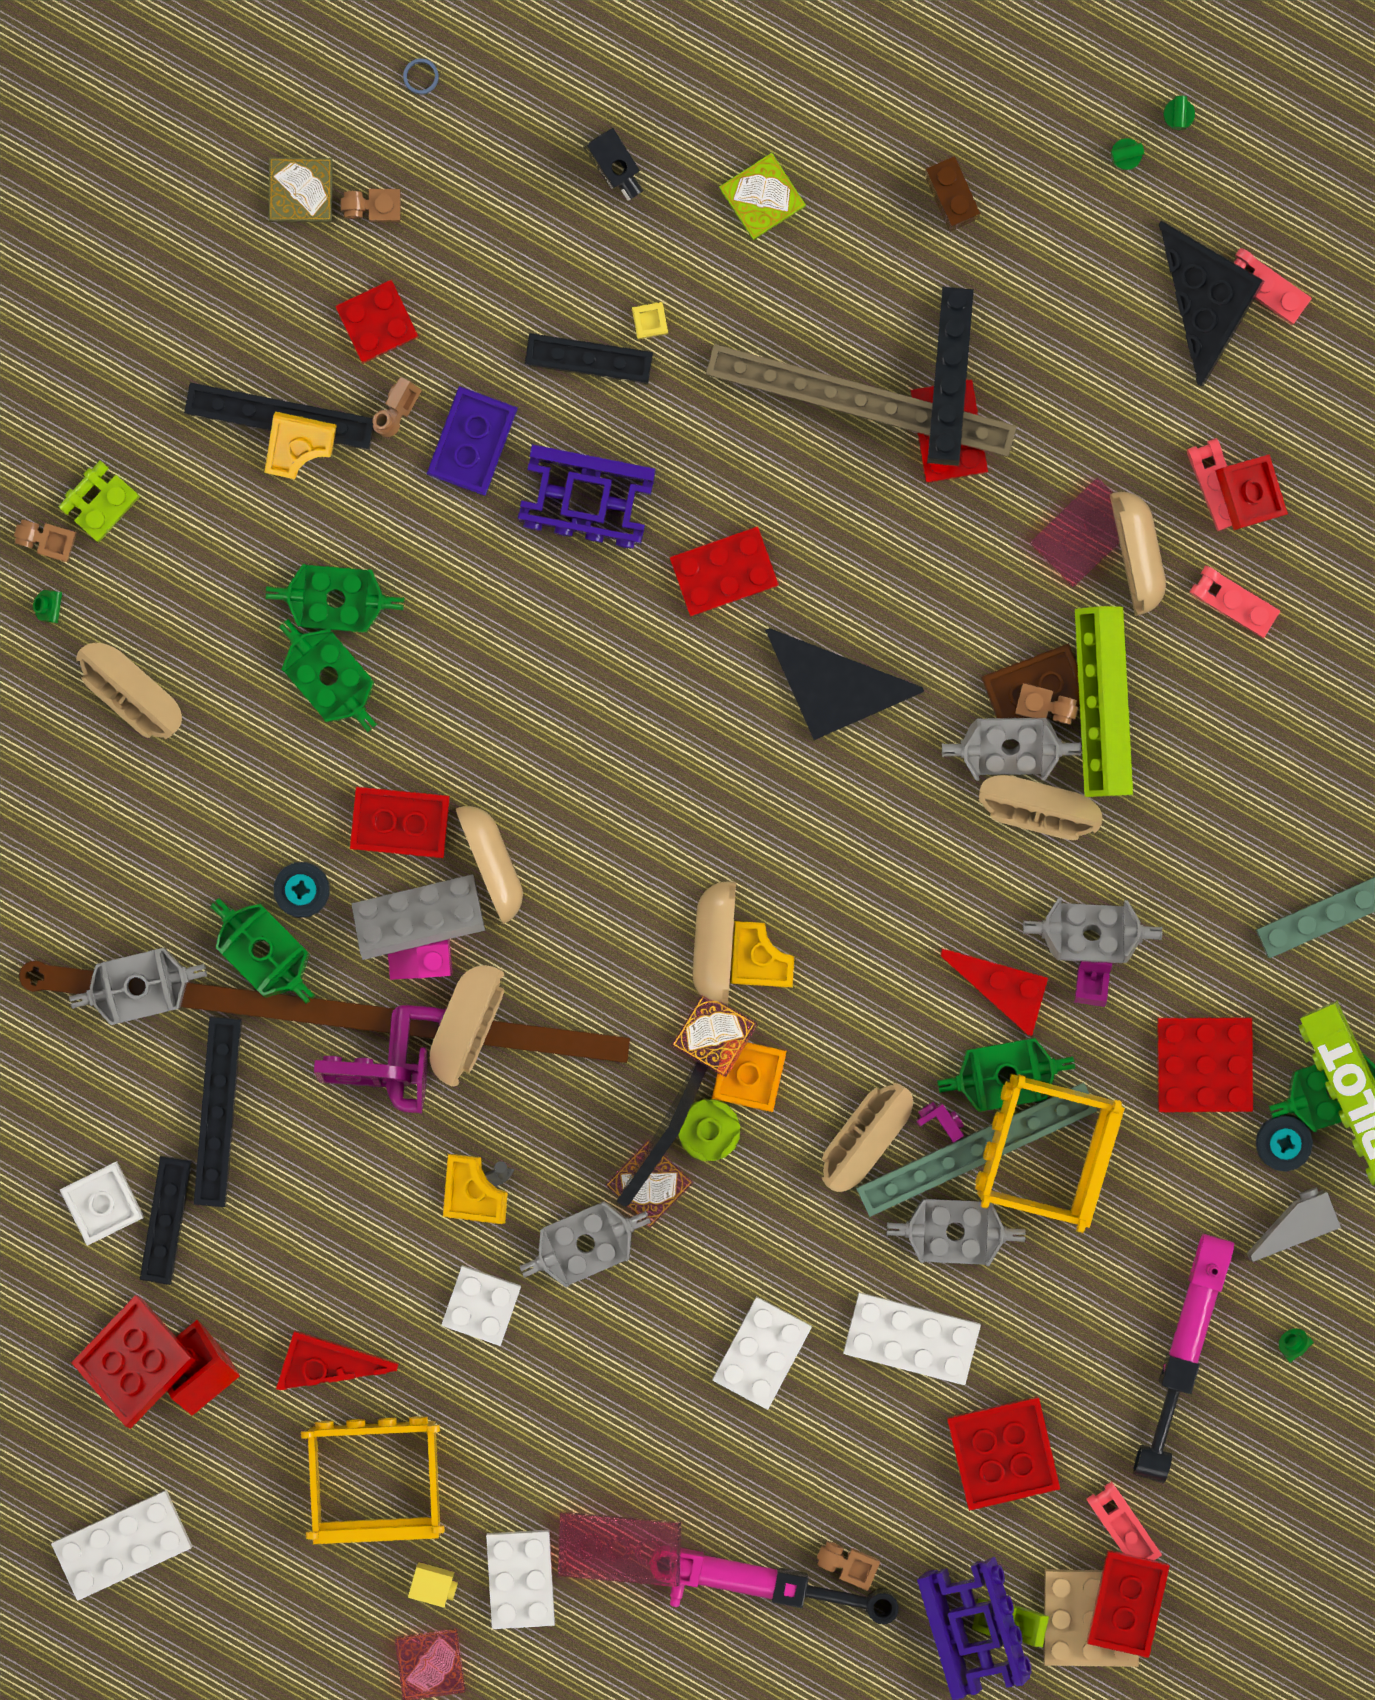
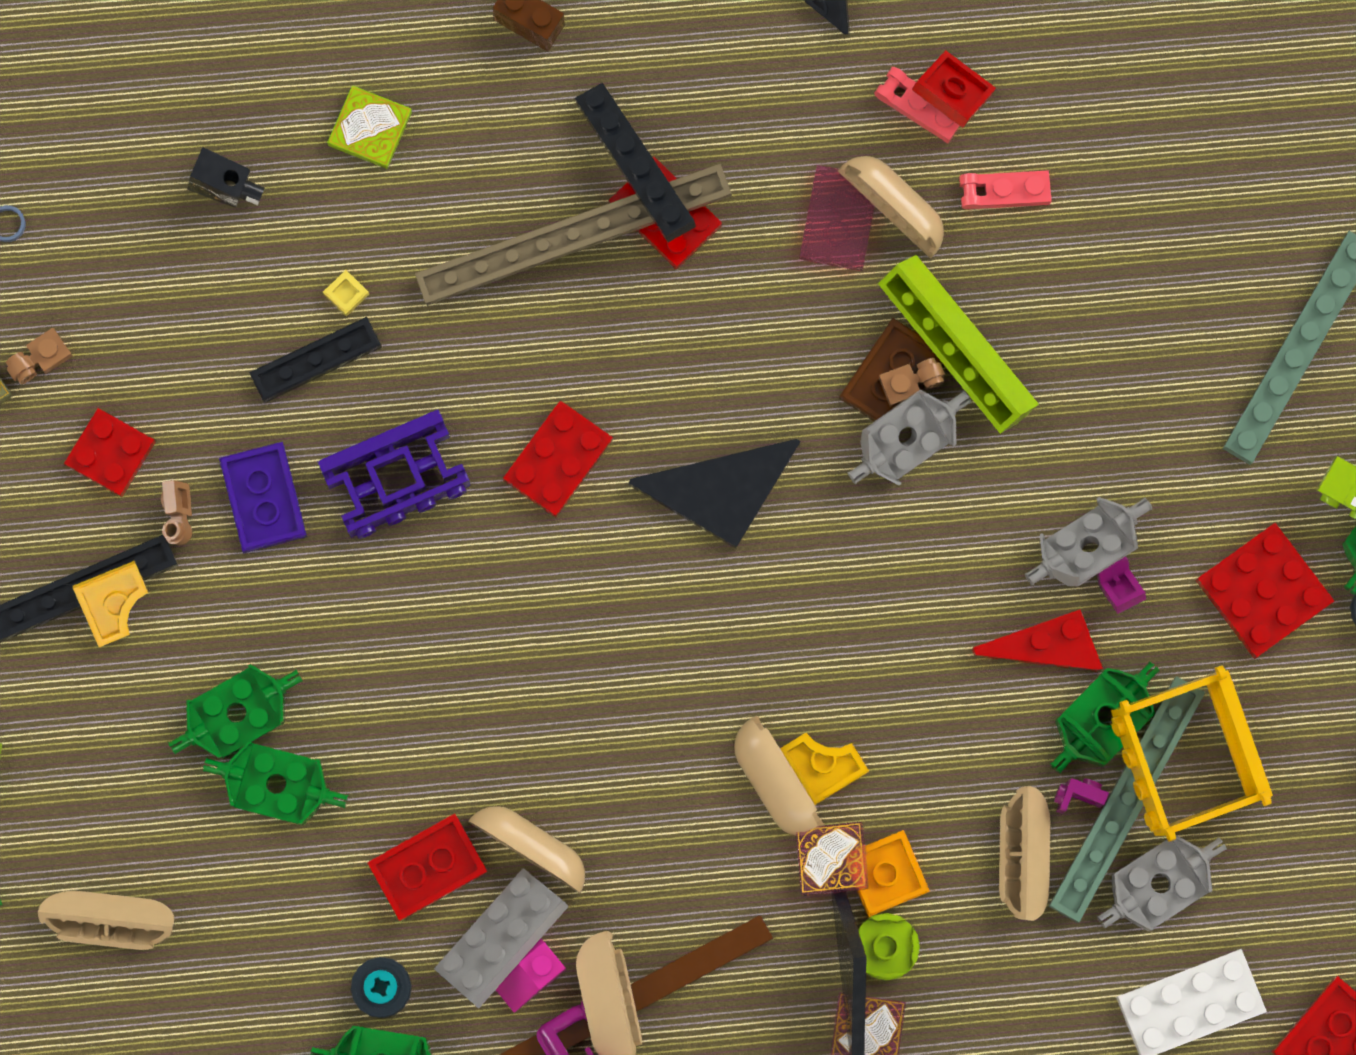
camera: 40 degrees left, 10 degrees down
tan brick [979,775,1102,840] -> none

